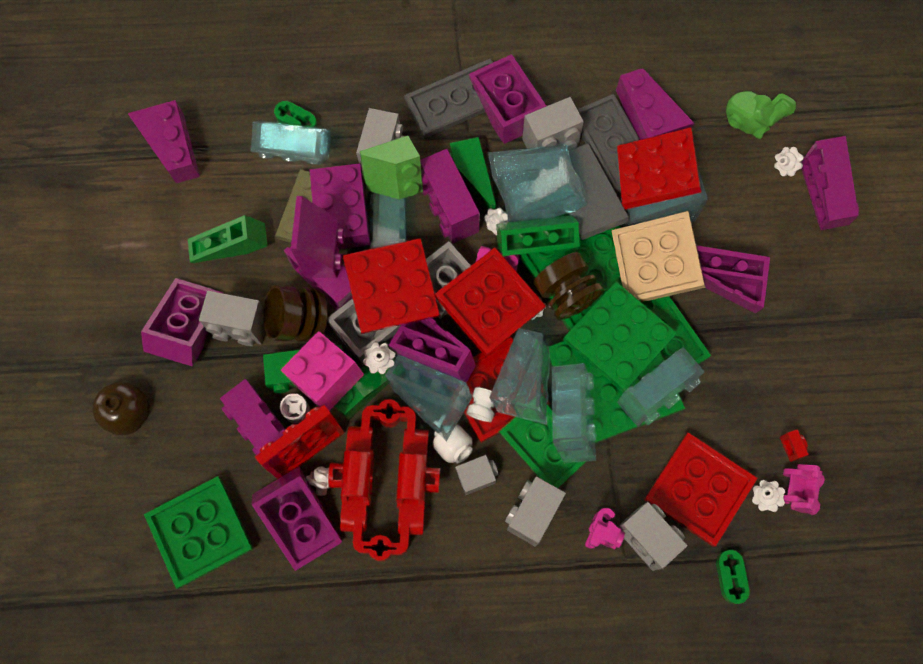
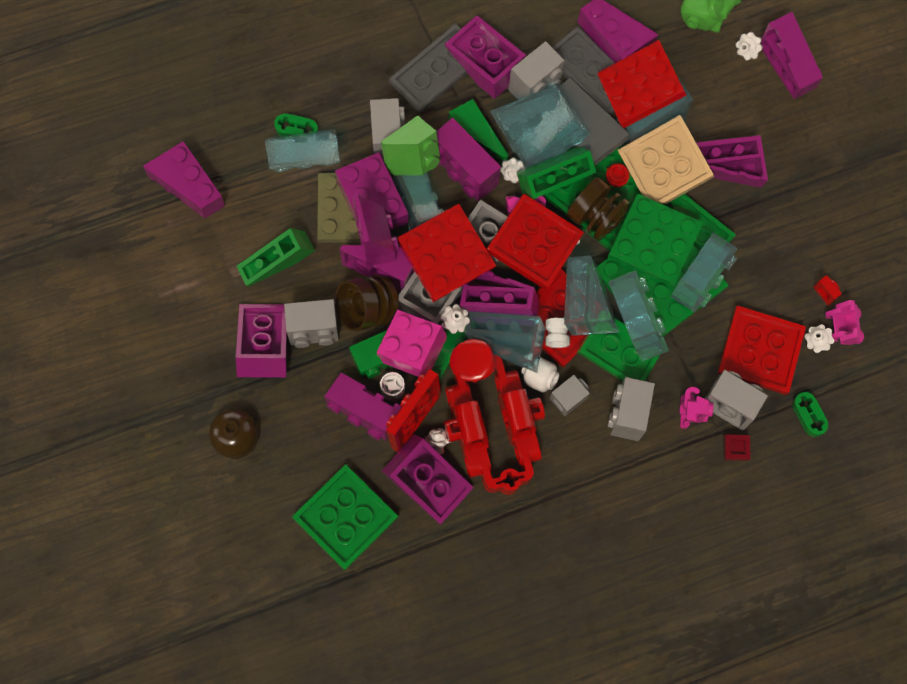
camera: 25 degrees left, 0 degrees up
none -> red piece [450,339,496,383]
none -> red plate [606,164,629,187]
none -> dark red plate [724,434,750,461]

